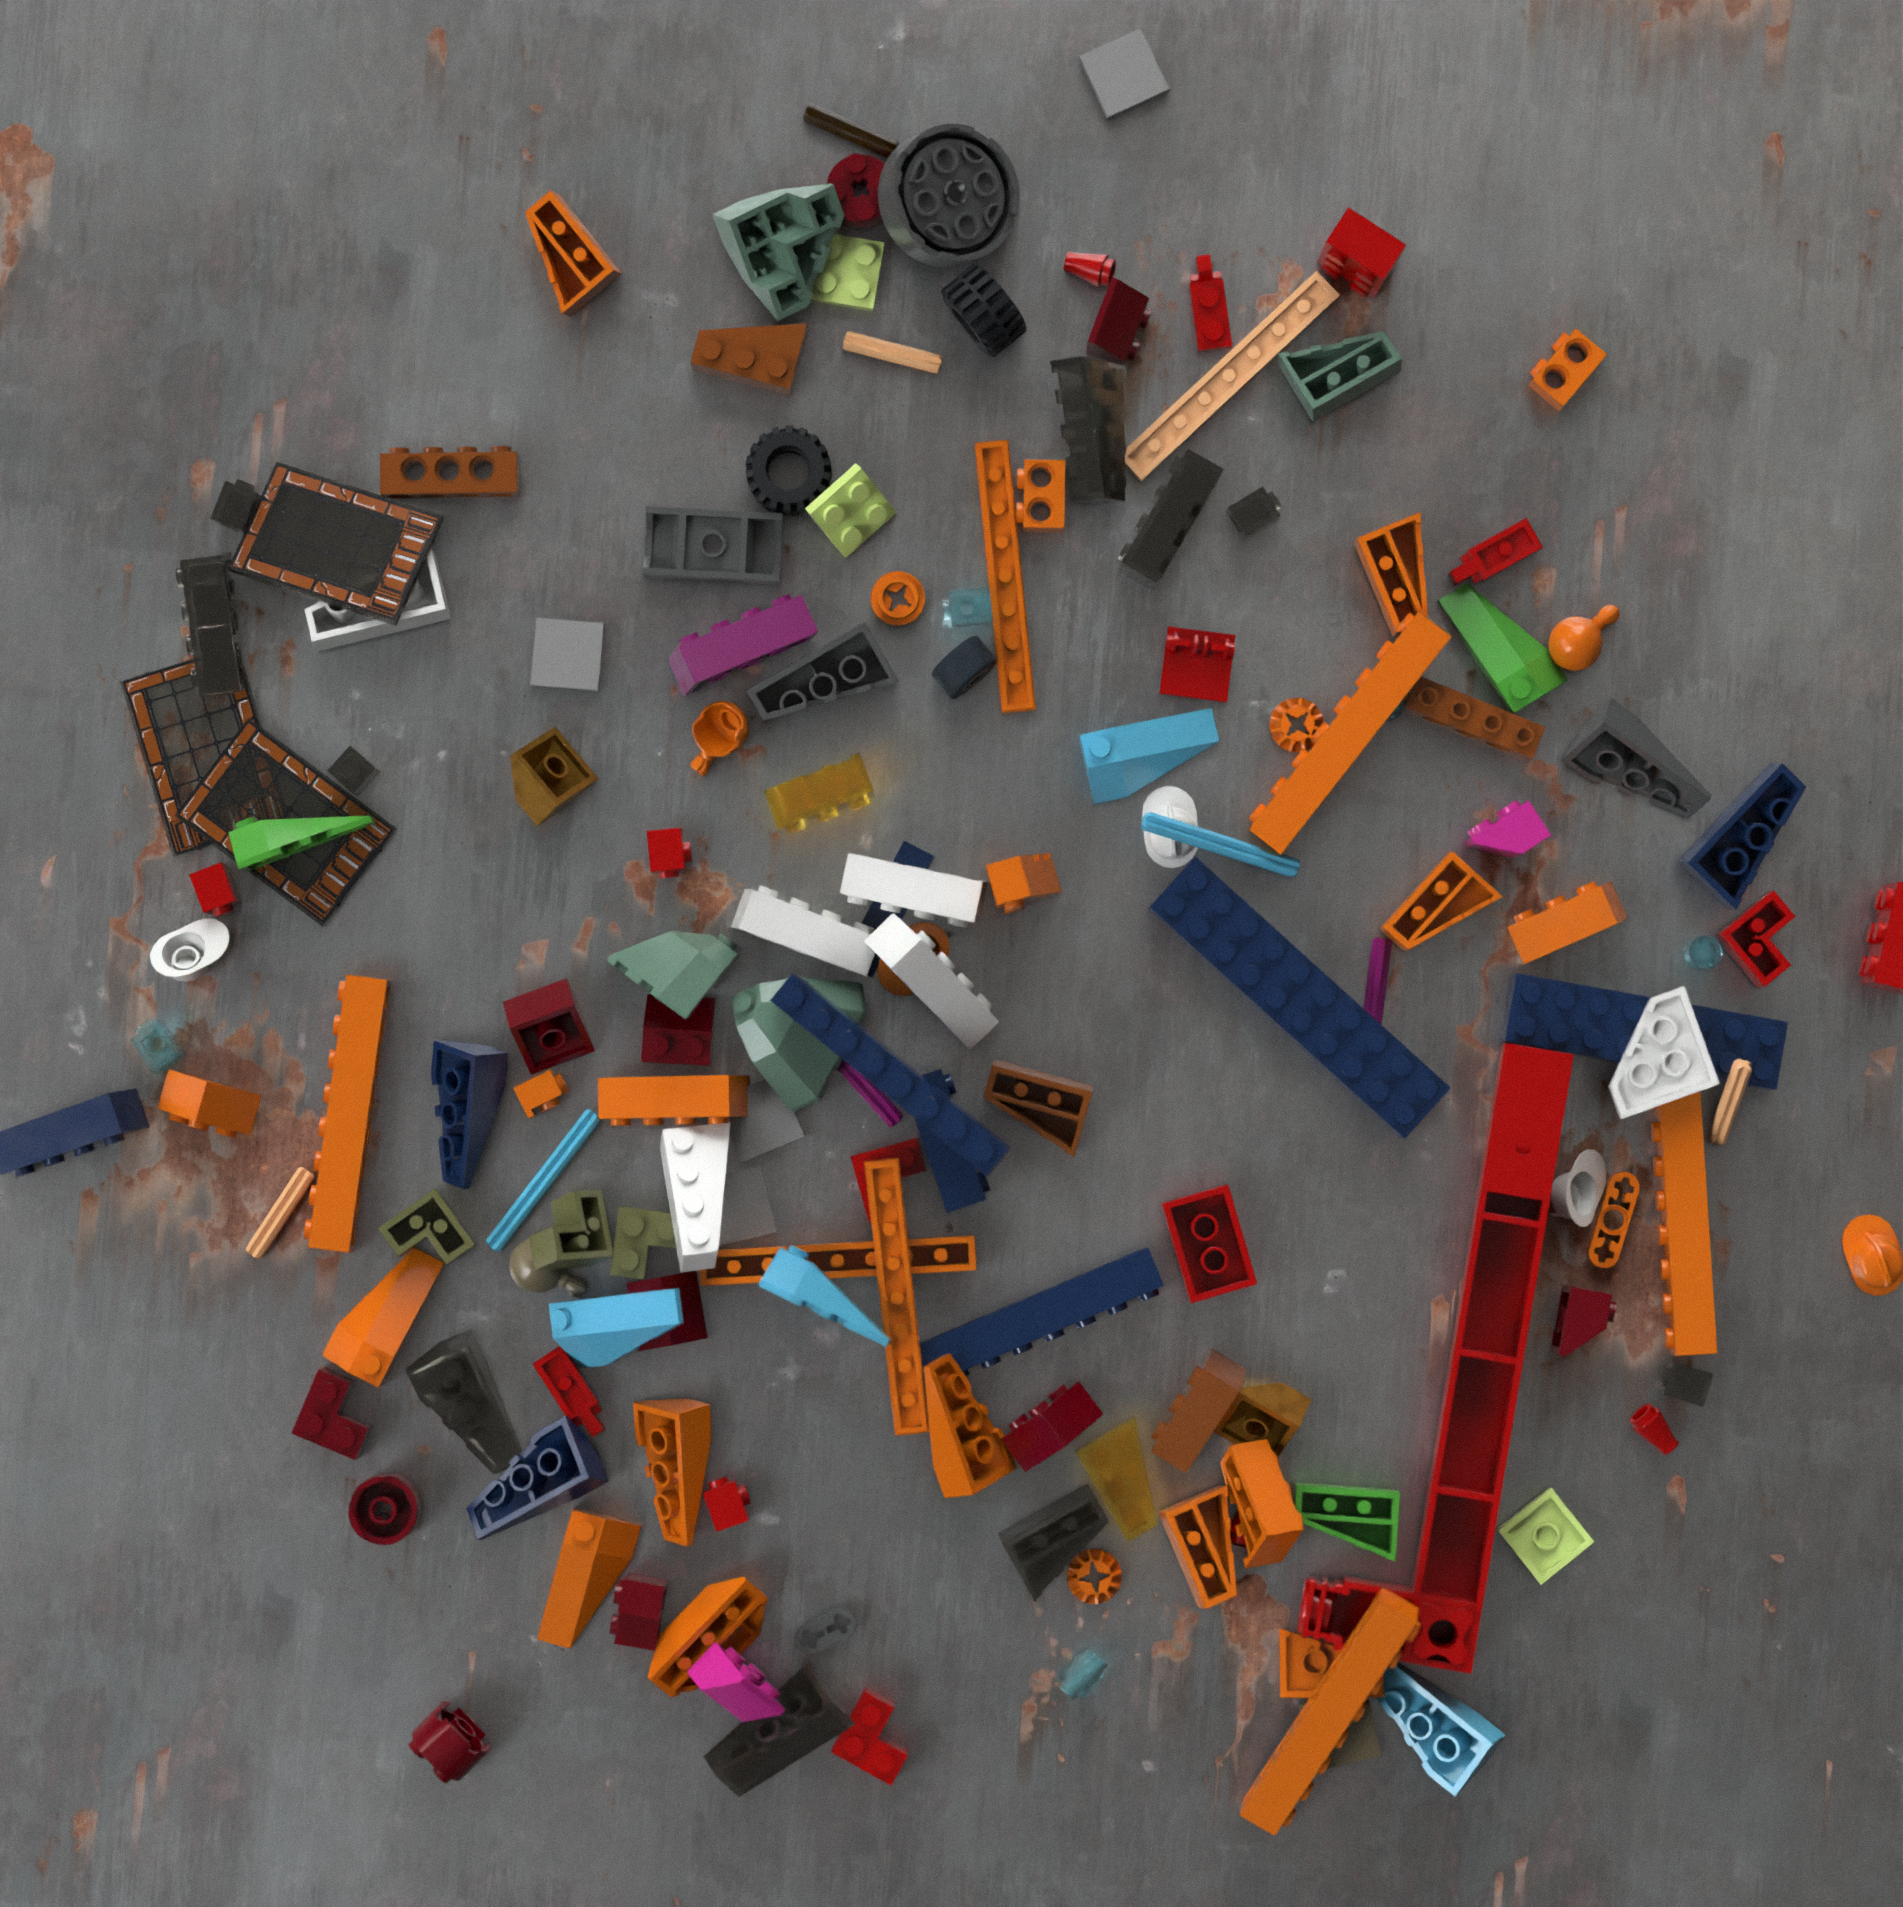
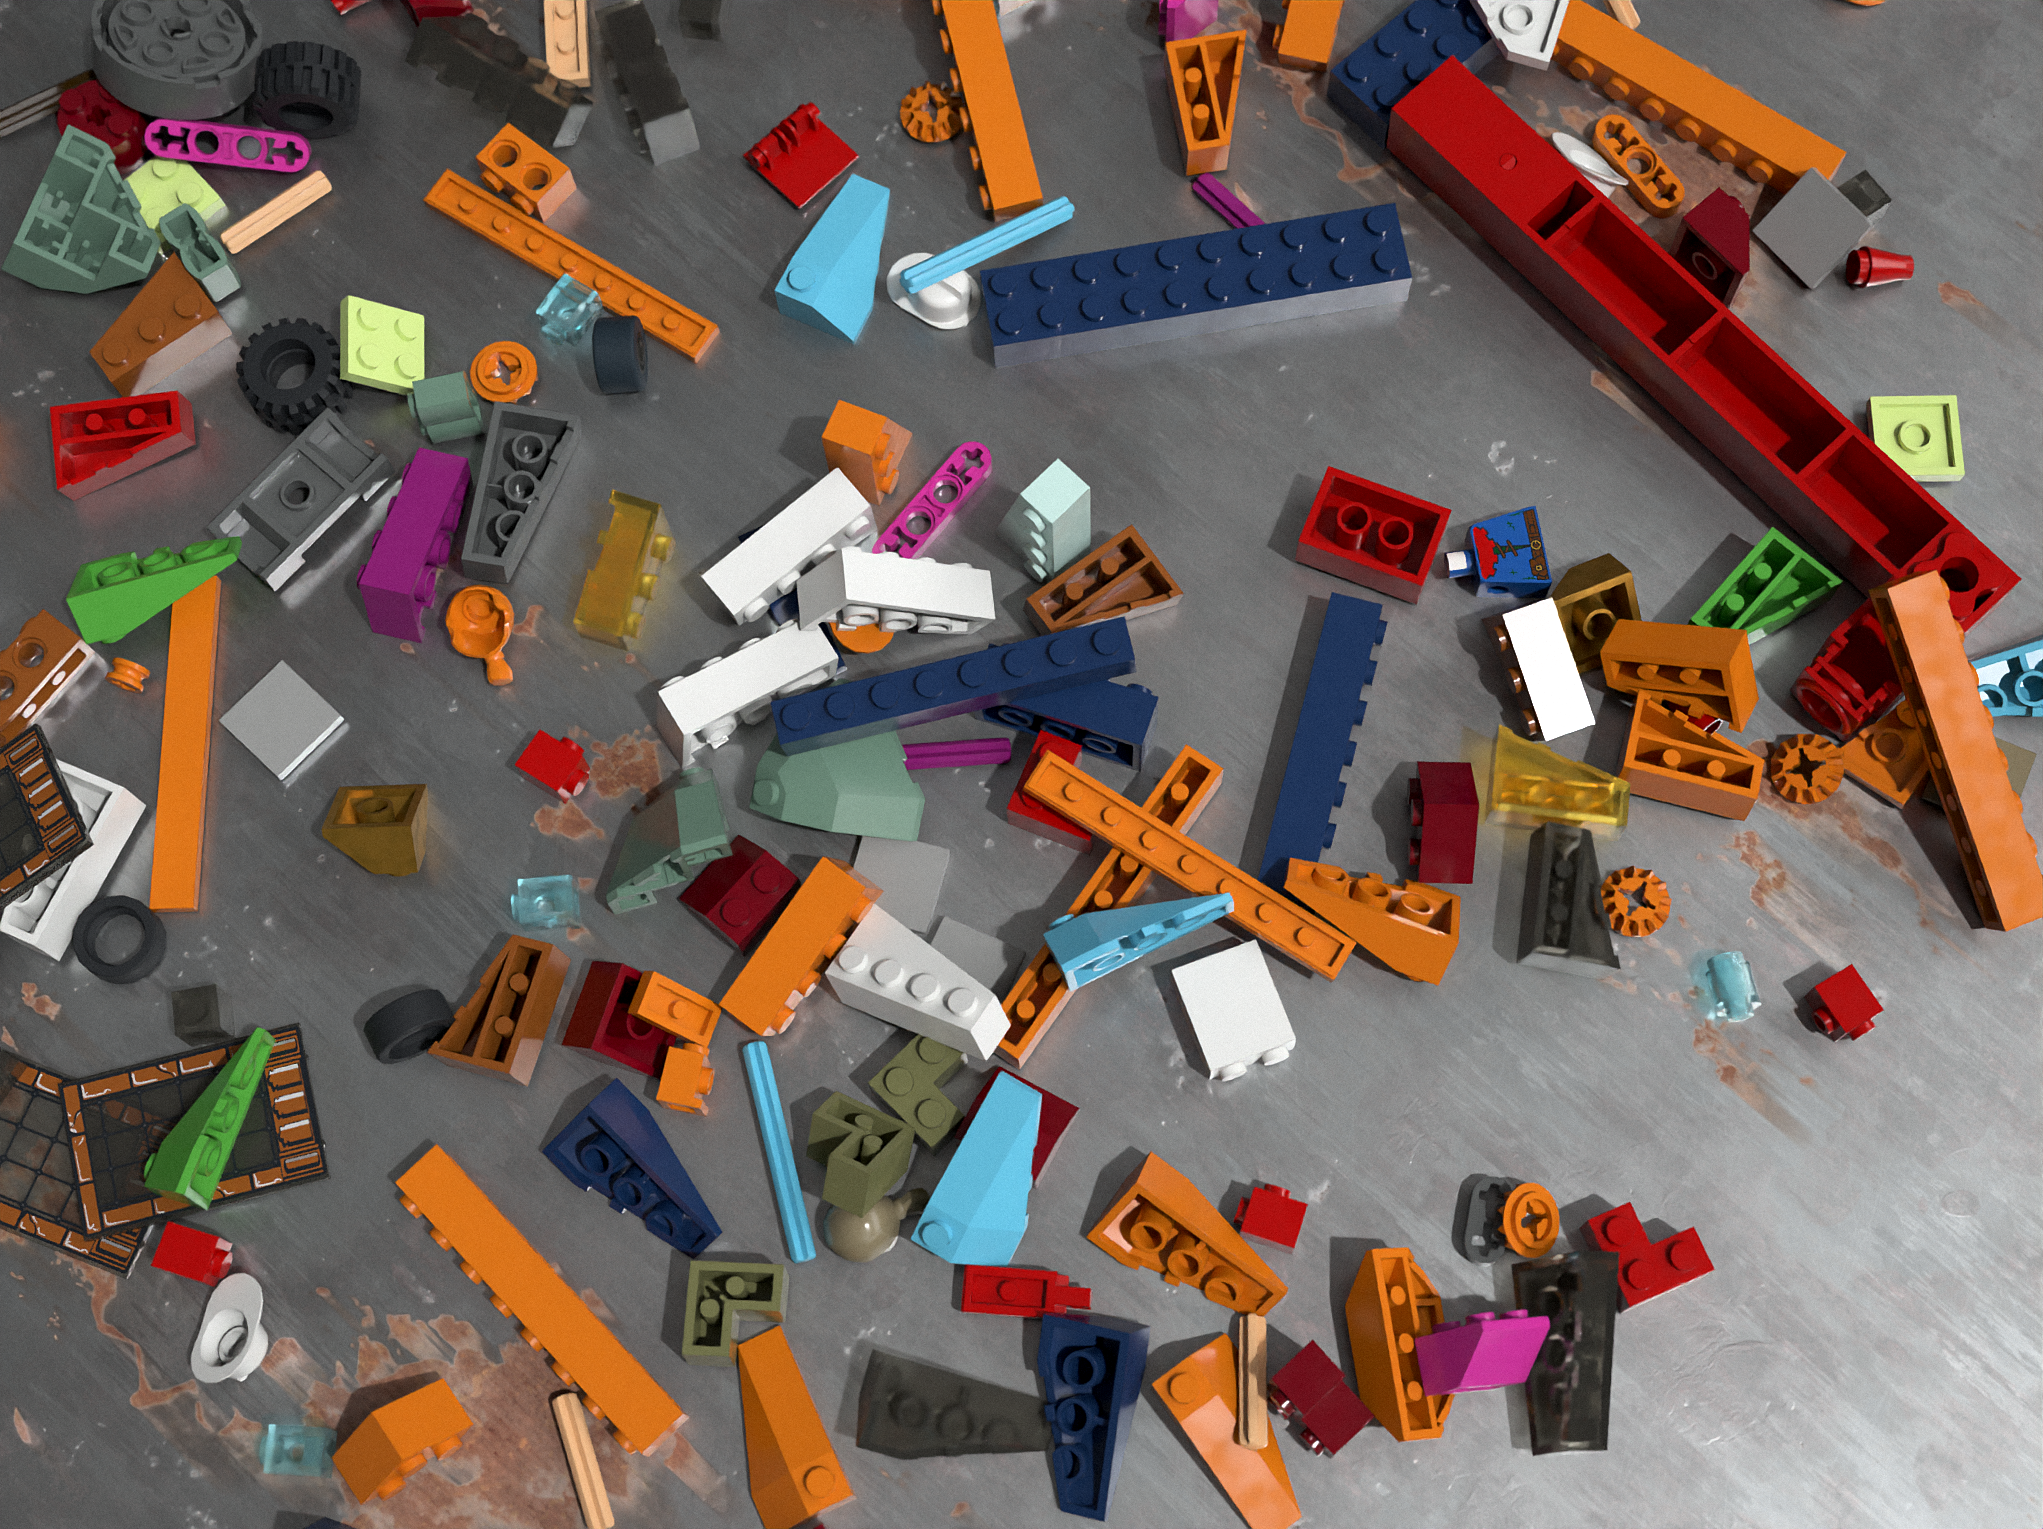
camera: 50 degrees left, 15 degrees down
none -> red wedge [50,390,196,501]
none -> bright green wedge [66,536,242,645]
none -> black tyre [73,895,166,984]
none -> orange bush [105,657,151,694]
none -> dark pink beam [144,118,312,172]
none -> orange tile [149,576,221,913]
none -> sand green brick [159,203,241,302]
none -> black tyre [363,989,456,1064]
none -> sand green brick [407,371,485,444]
none -> dark orange wedge [427,935,571,1087]
none -> clear light blue brick [511,874,581,931]
none -> orange plate [628,970,723,1048]
none -> dark pink beam [872,441,992,559]
none -> light aqua wedge [994,459,1091,583]
none -> white brick [1170,939,1296,1081]
none -> light nougat axle [1238,1313,1268,1451]
none -> blue torso [1444,506,1552,598]
none -> orange gear [1497,1183,1560,1258]
none -> light grey tile [1752,167,1875,289]
none -> orange gear [1771,734,1844,804]
none -> red brick [1804,964,1884,1042]

